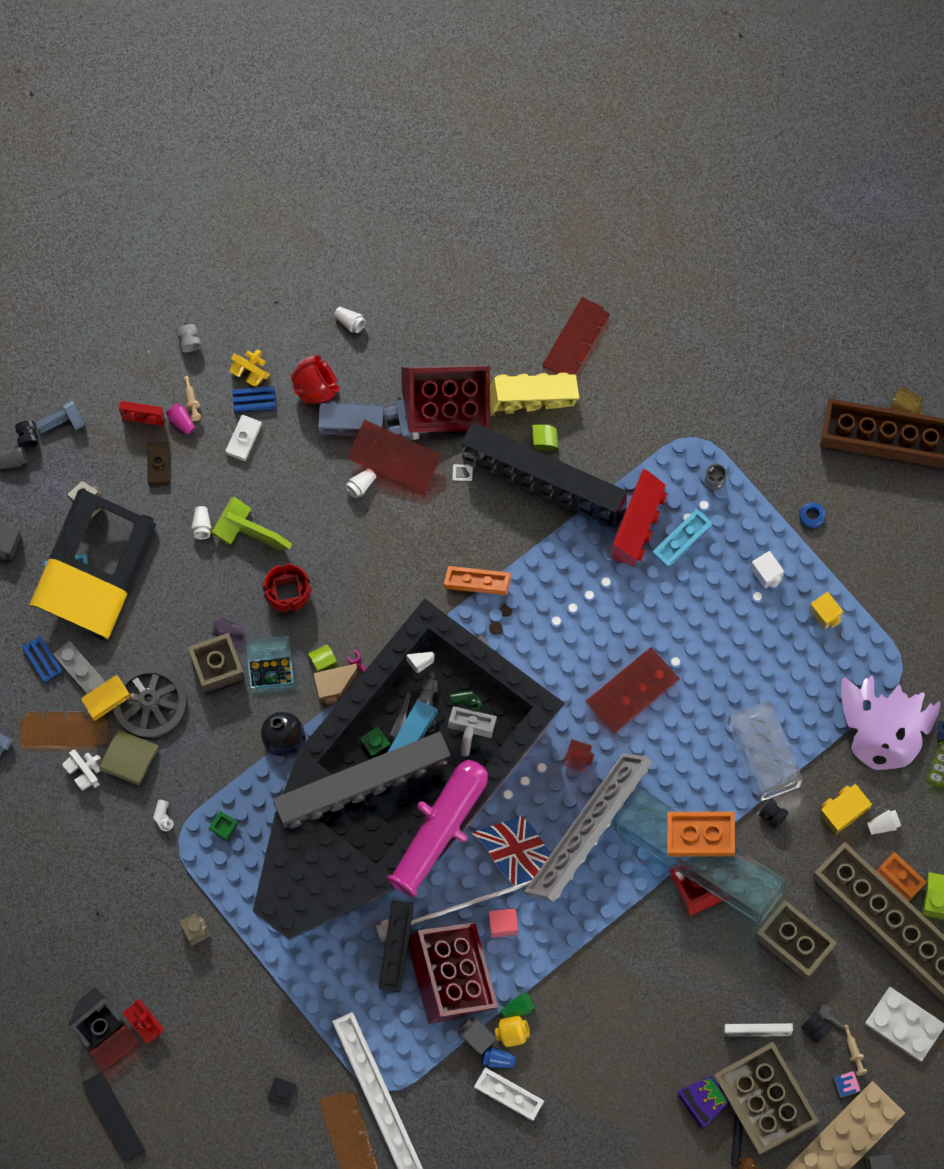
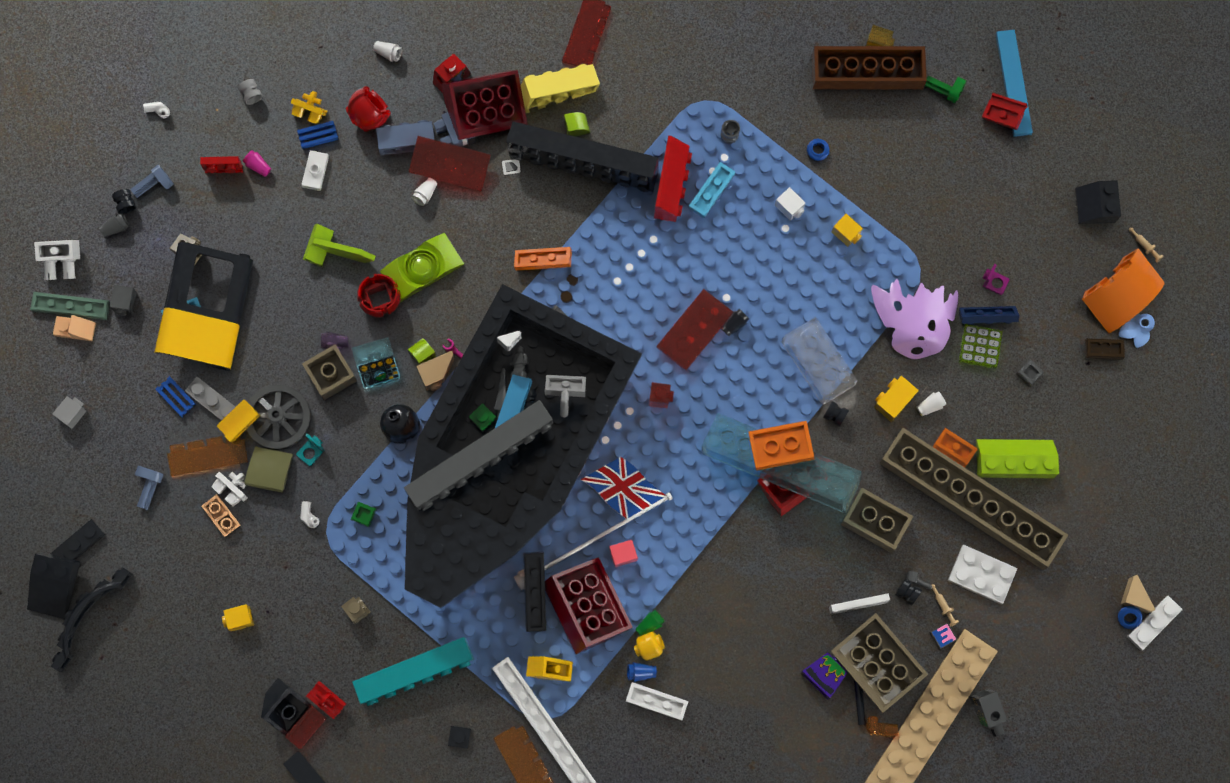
camera: 15 degrees left, 5 degrees up
dark brown plate [147,442,169,485] -> none
tan piece [184,376,202,421] -> none
white cone [191,506,212,540] -> none
dark pink piece [387,760,488,897] -> none
dark green arm [450,691,482,711] -> none
dark grey brick [457,1017,496,1055] -> none
light grey plate [524,753,652,902] -> none
none -> white arm [143,102,170,118]
none -> light nougat slope [201,494,240,537]
none -> yellow brick [222,604,254,632]
none -> teal bracket [296,434,325,466]
none -> teal brick [352,637,474,706]
none -> lime slope [380,233,464,302]
none -> red torso [433,54,471,94]
none -> yellow slope [526,656,573,682]
none -> black cone [721,309,749,336]

